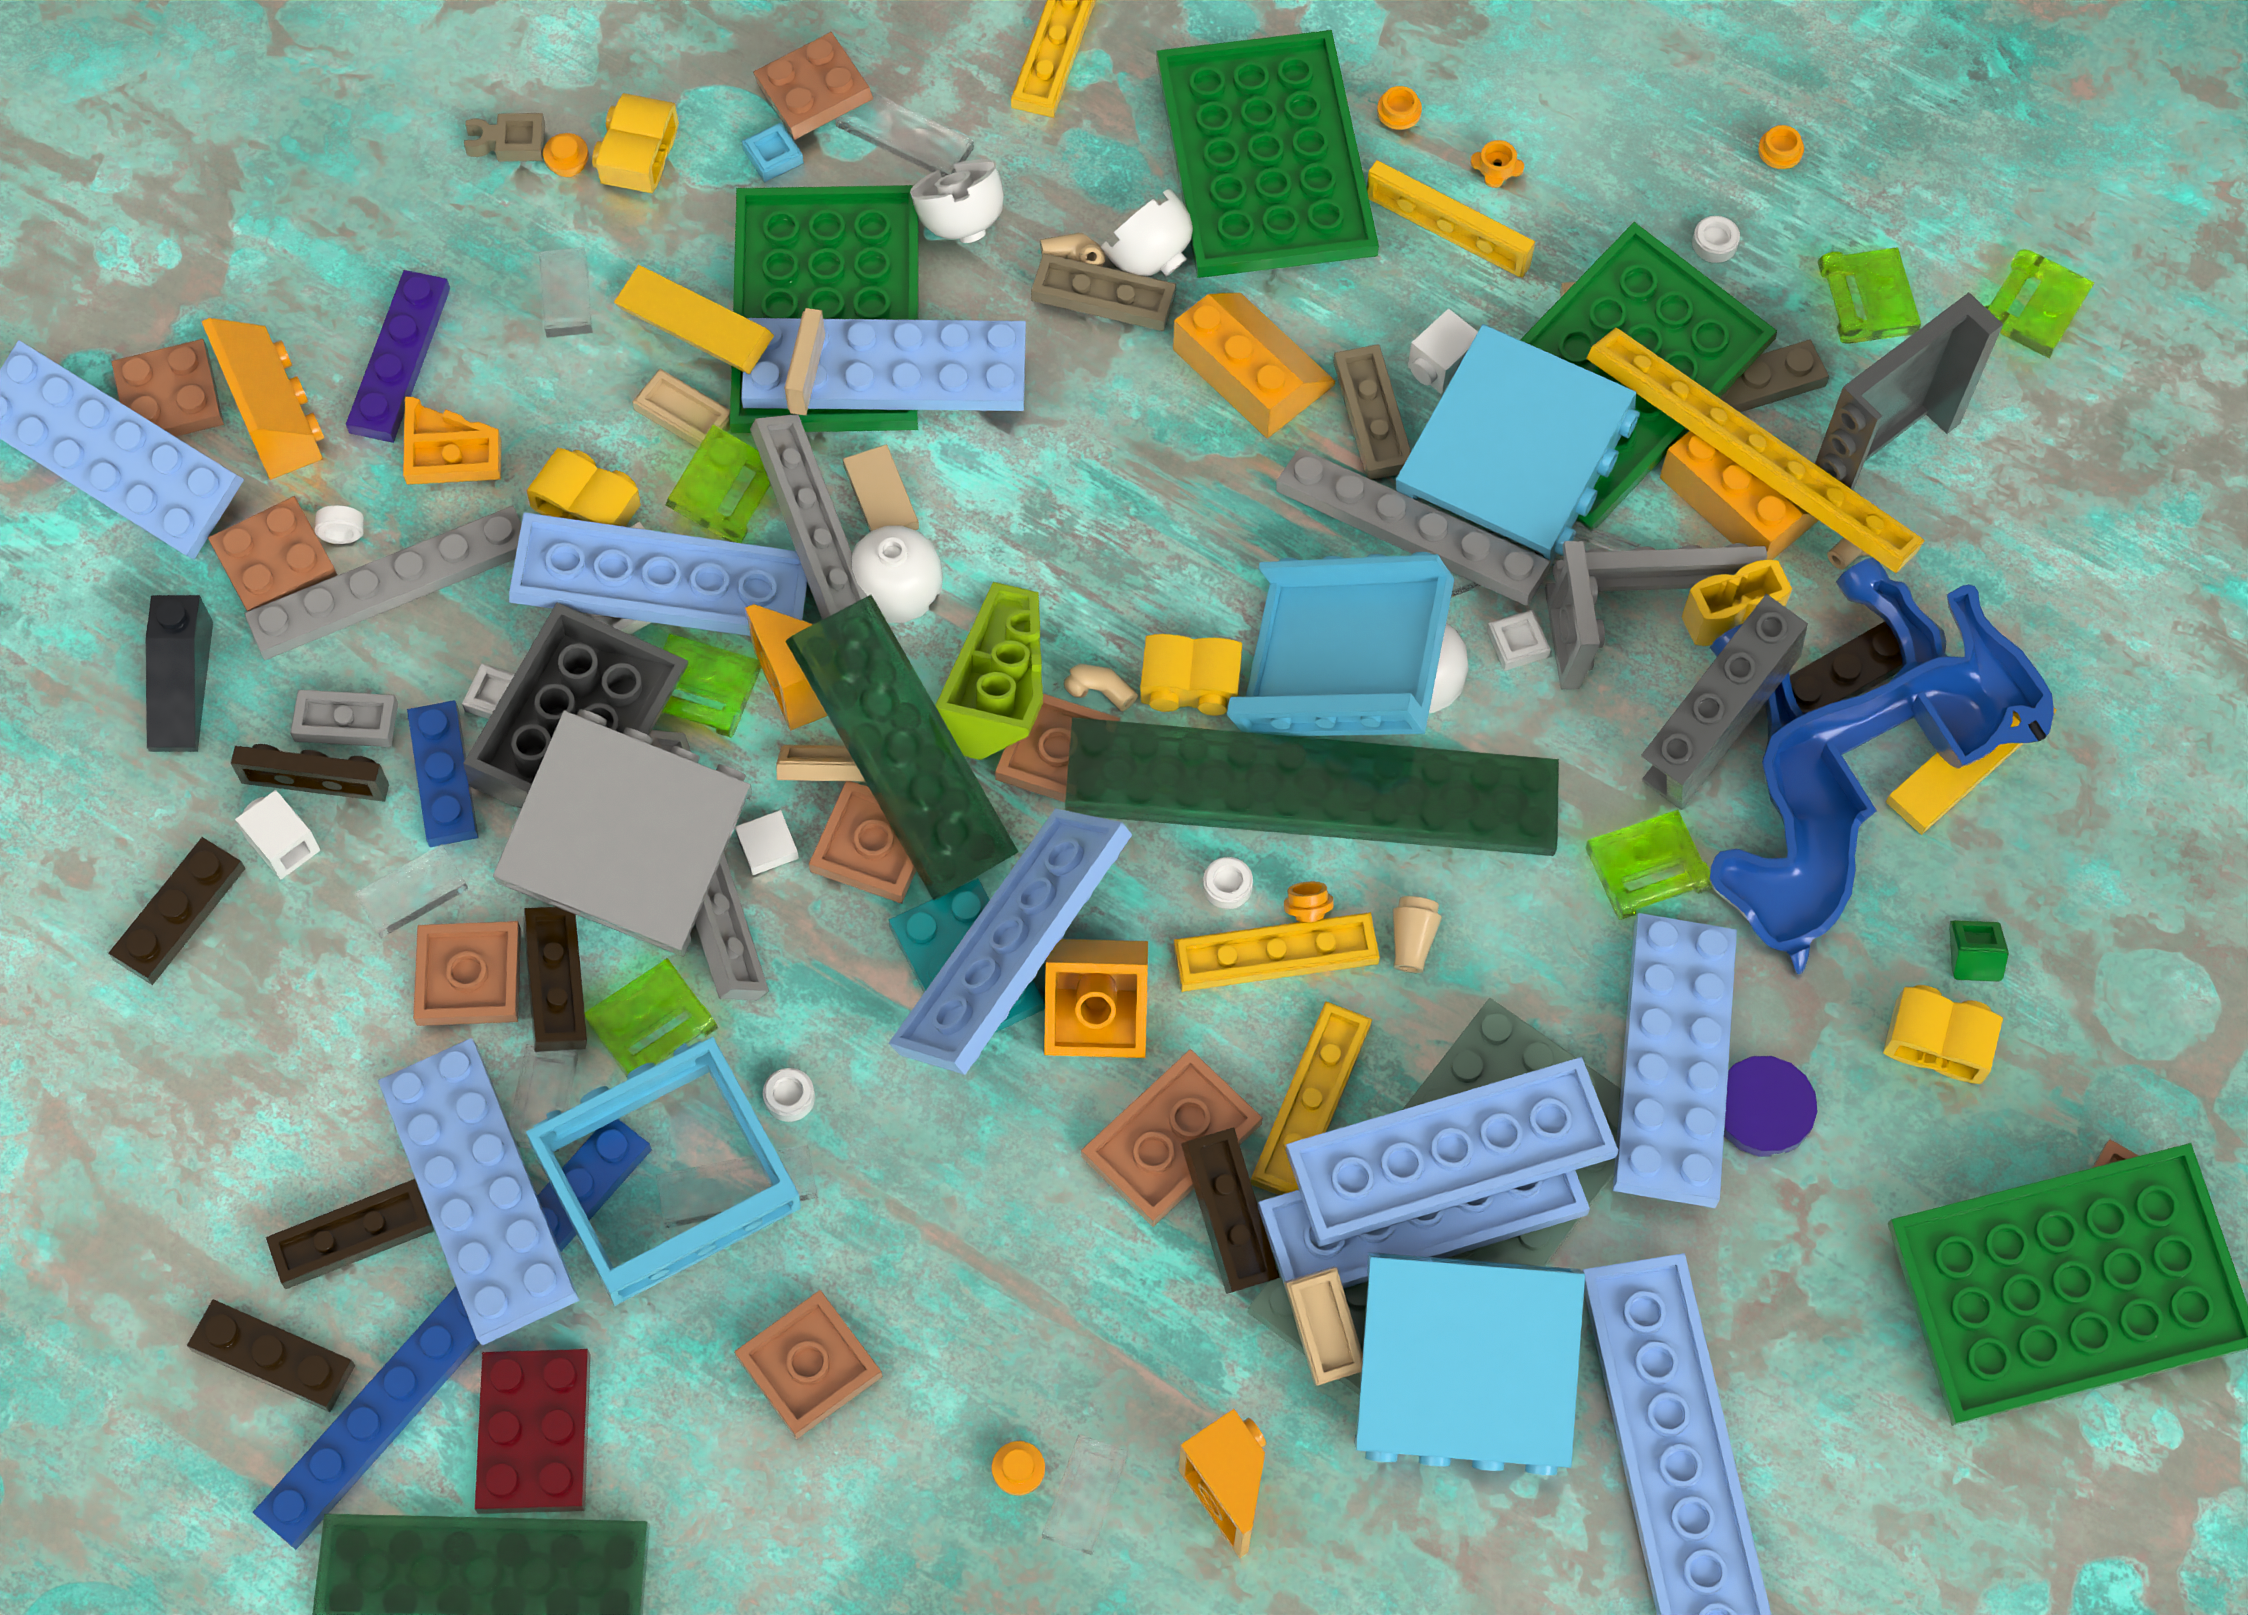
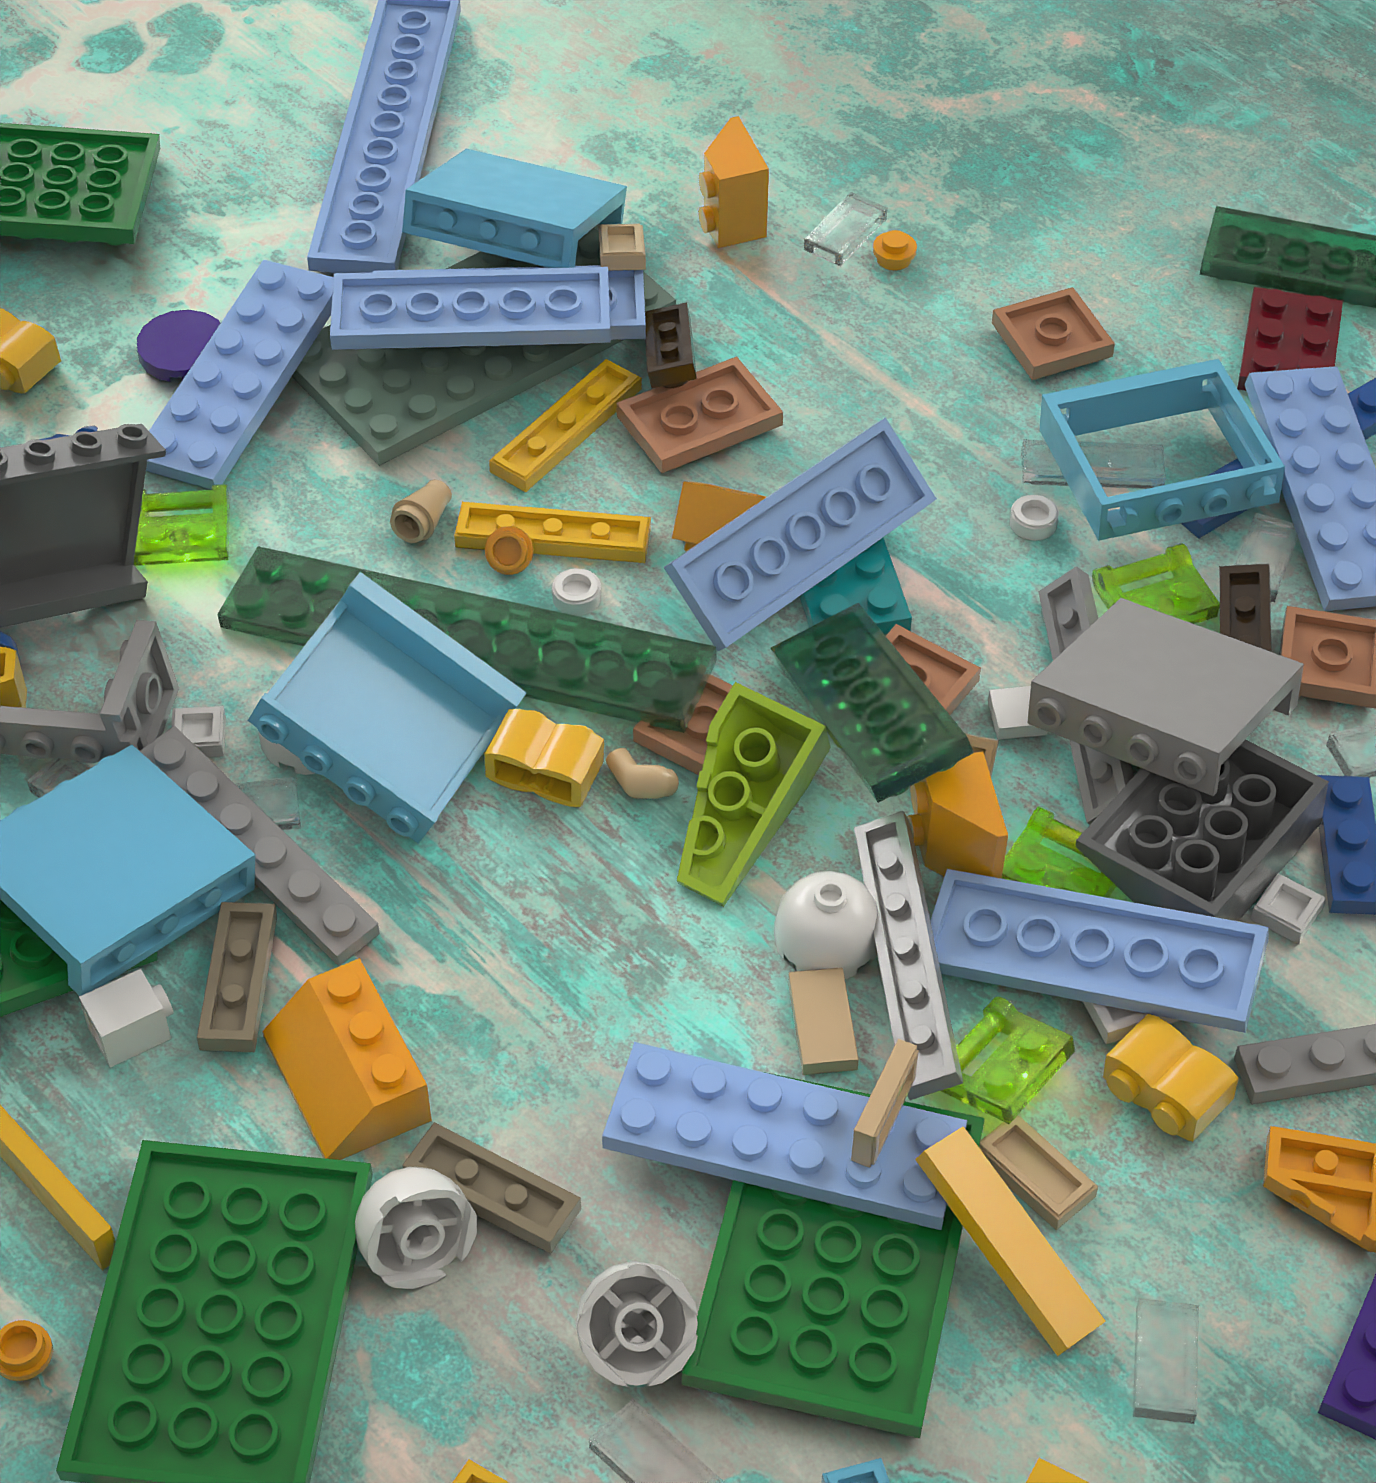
camera: 165 degrees left, 15 degrees down
tan arm [1040,233,1105,267] -> none

